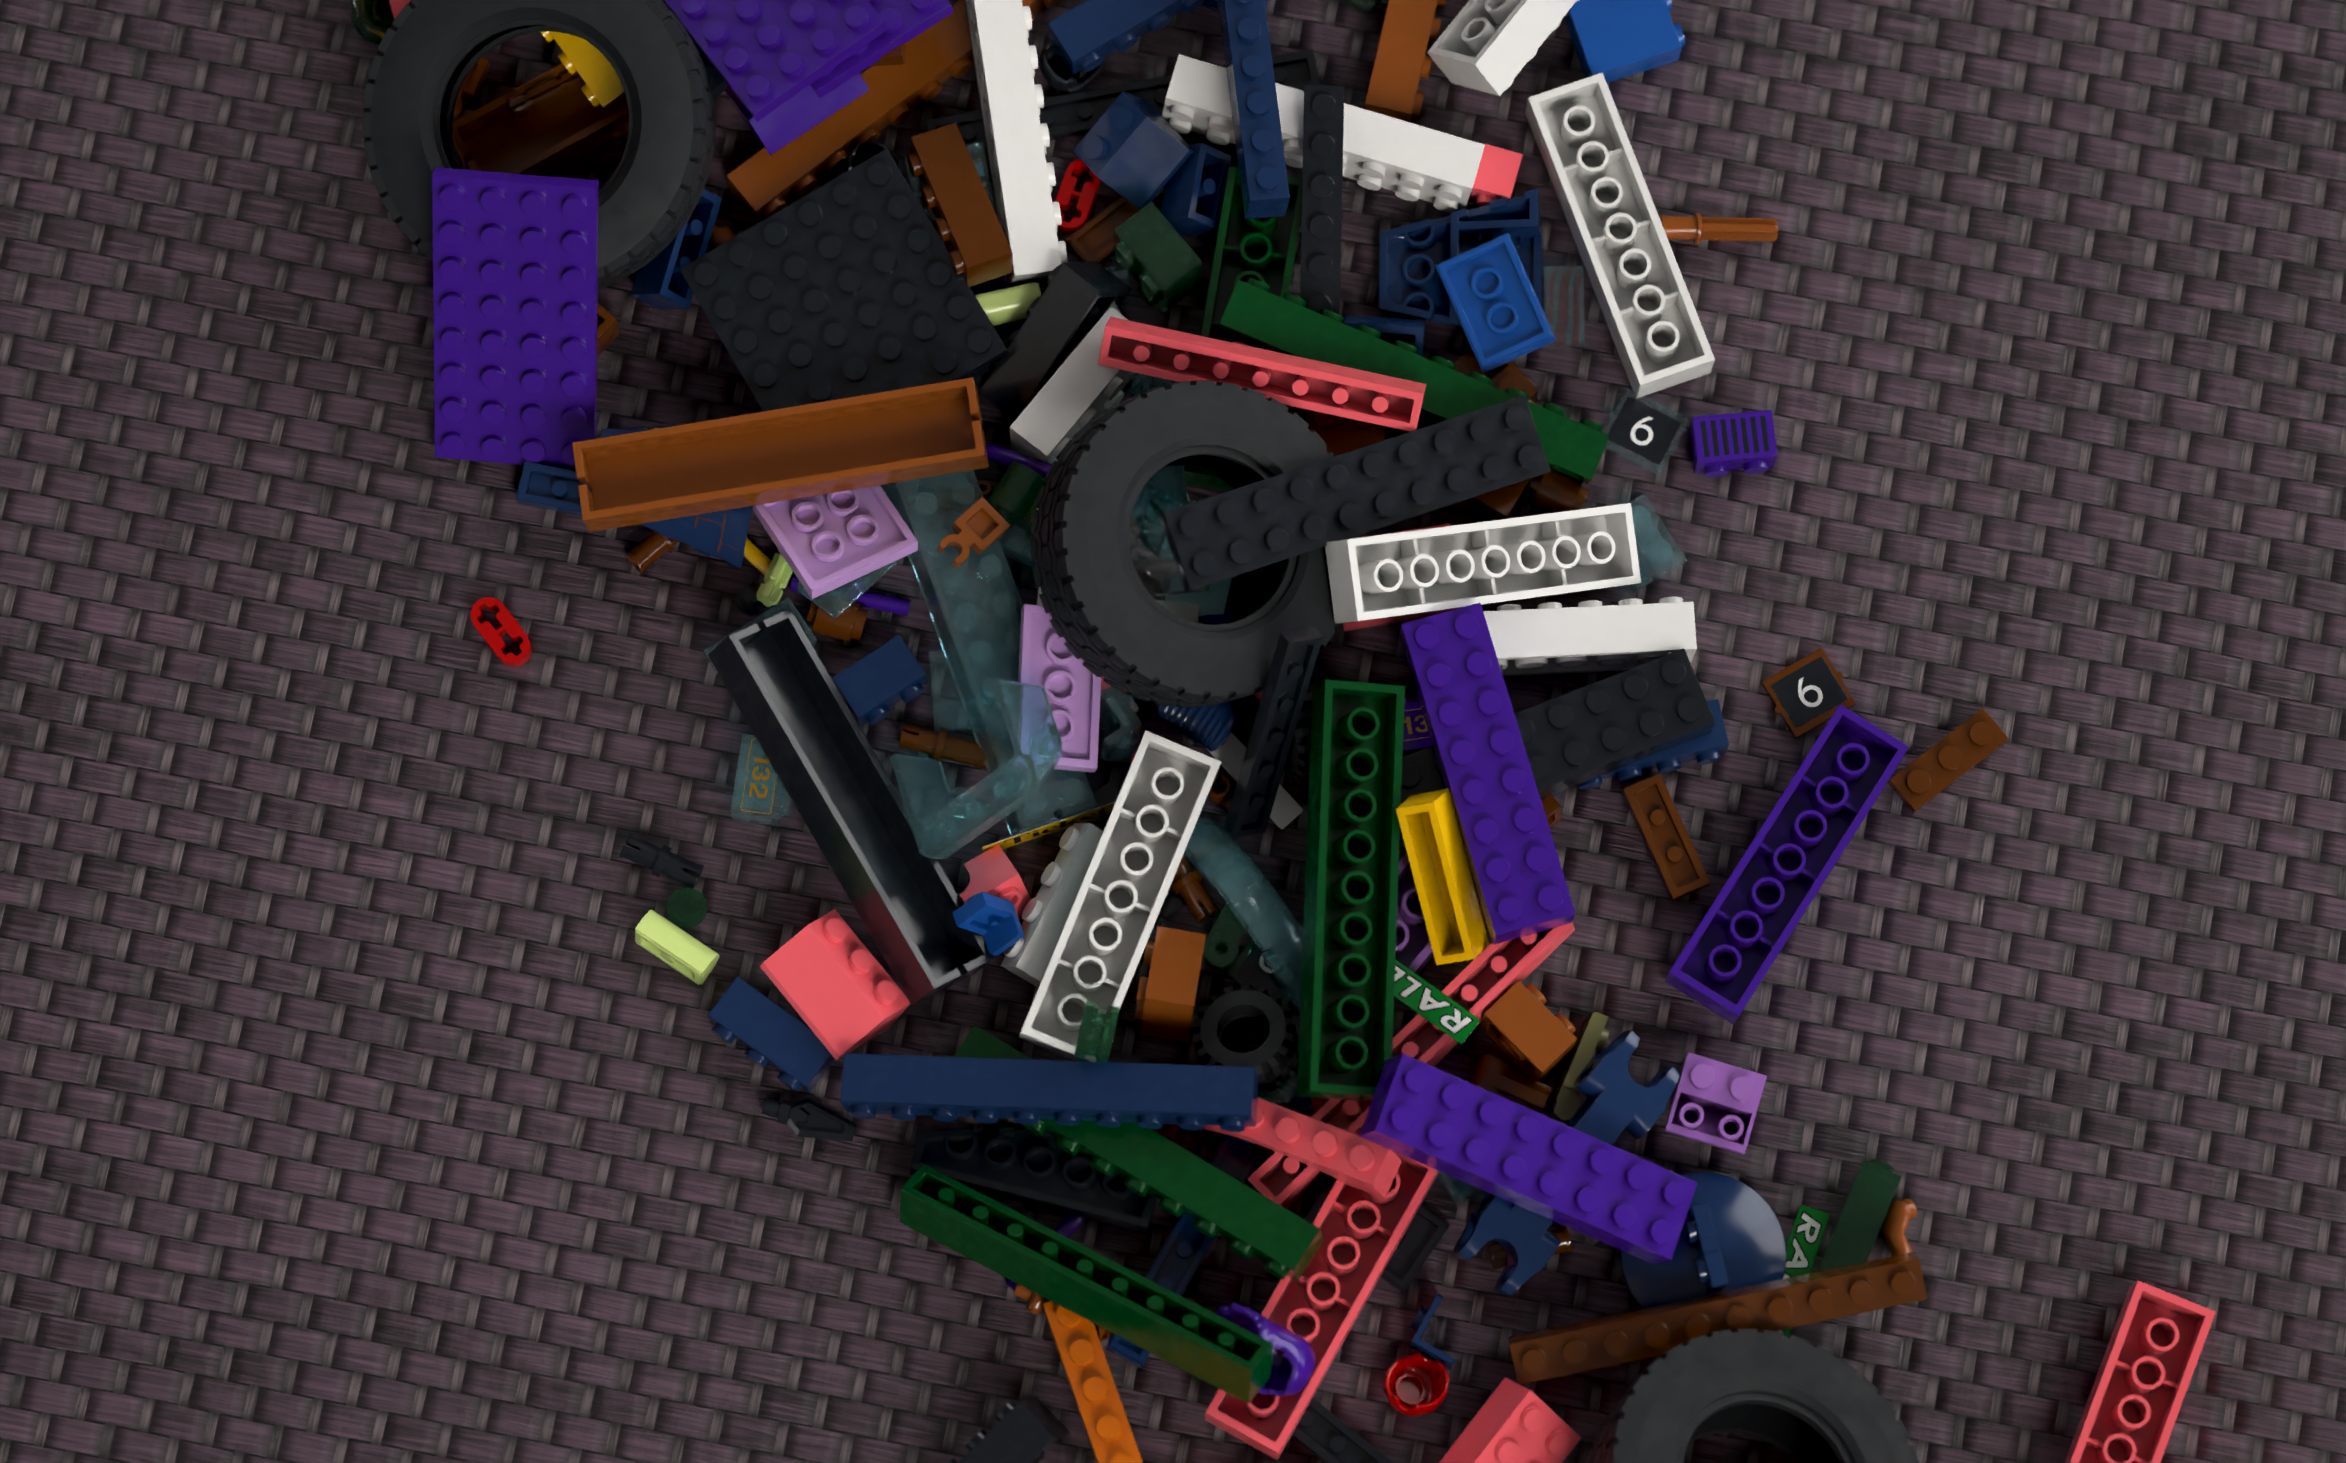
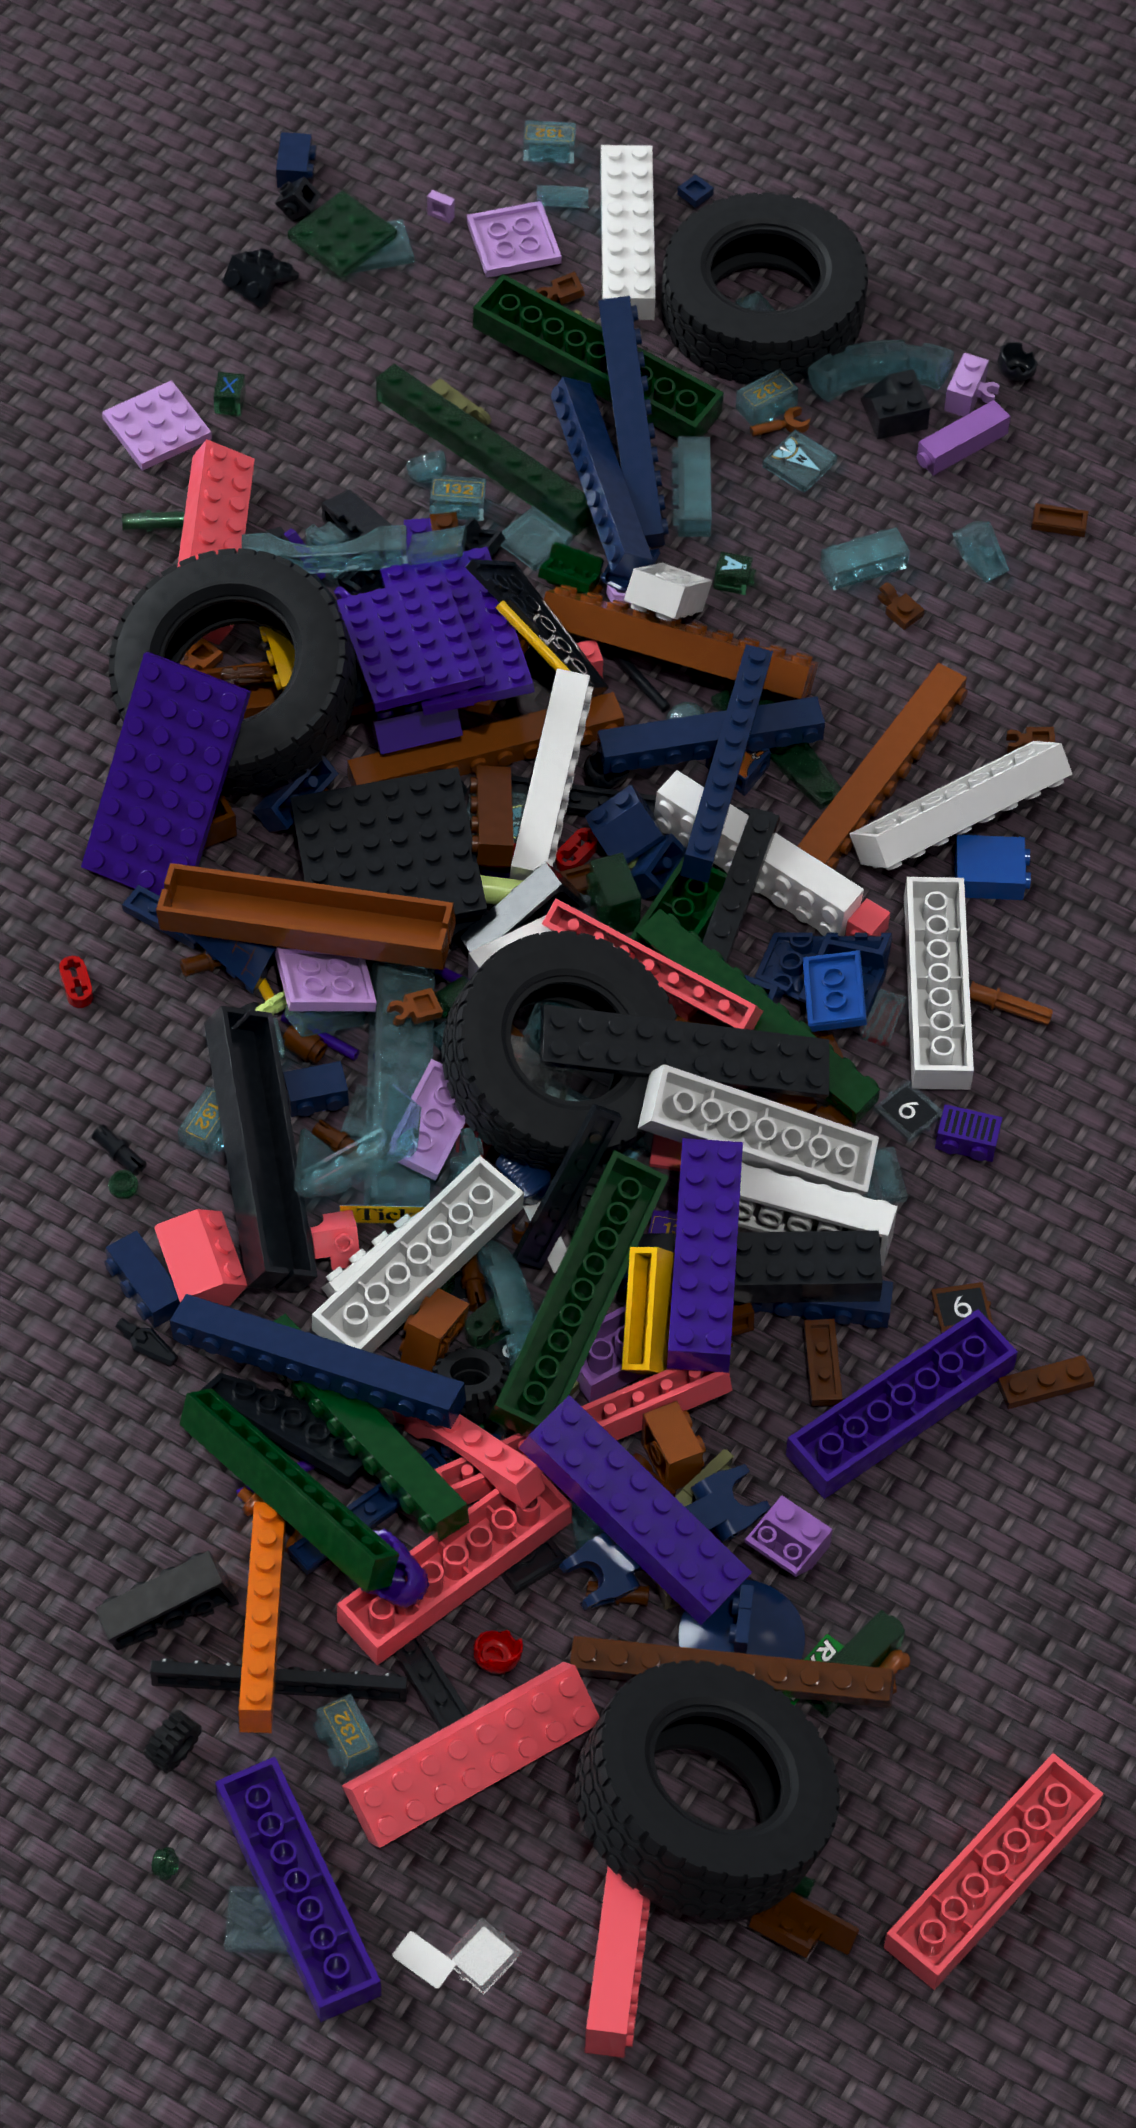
camera: 20 degrees right, 20 degrees down
yellowish green brick [635,910,719,985] -> none
blue bracket [952,892,1024,956] -> none
clear green wheel [1074,1000,1119,1064] -> none
sticker [1394,959,1480,1044] -> none
dark blue bracket [1410,1293,1456,1369] -> none

